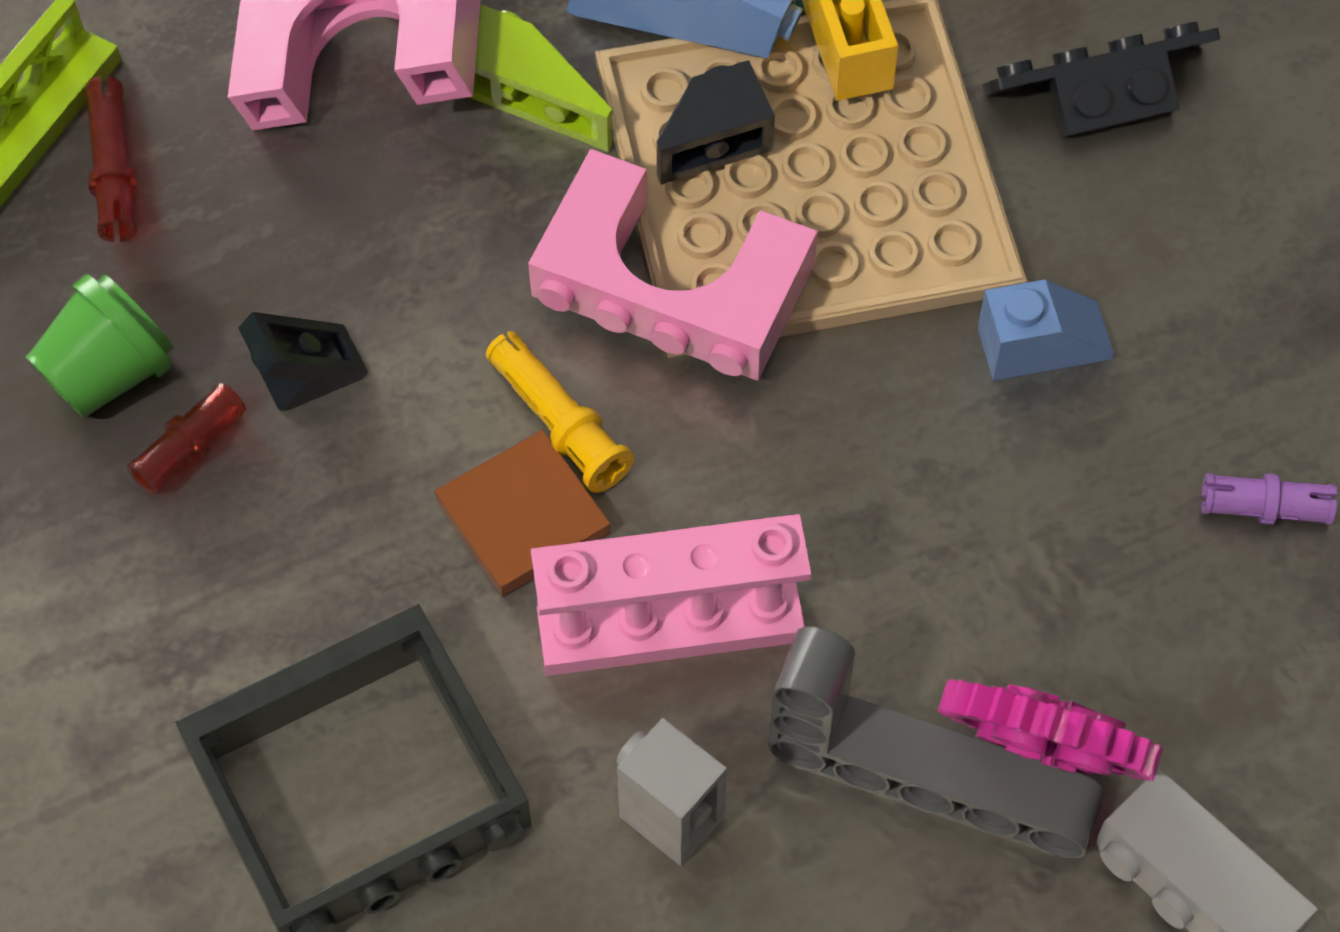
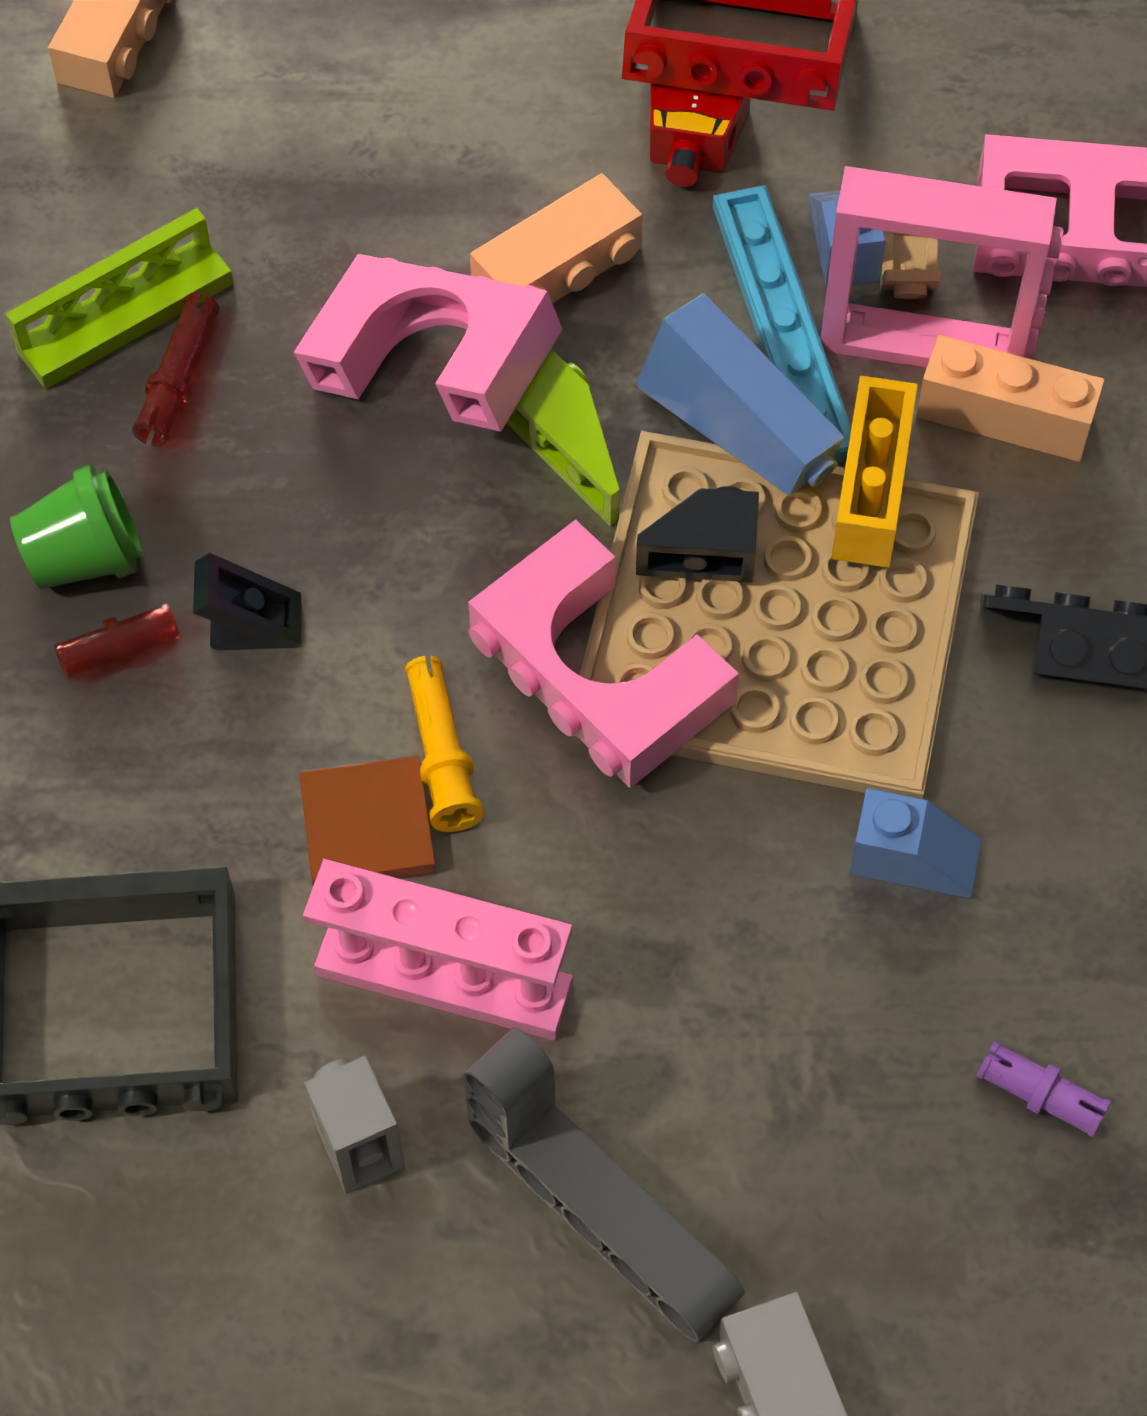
camera: 25 degrees right, 0 degrees up
dark pink gear [938,679,1163,781] -> none

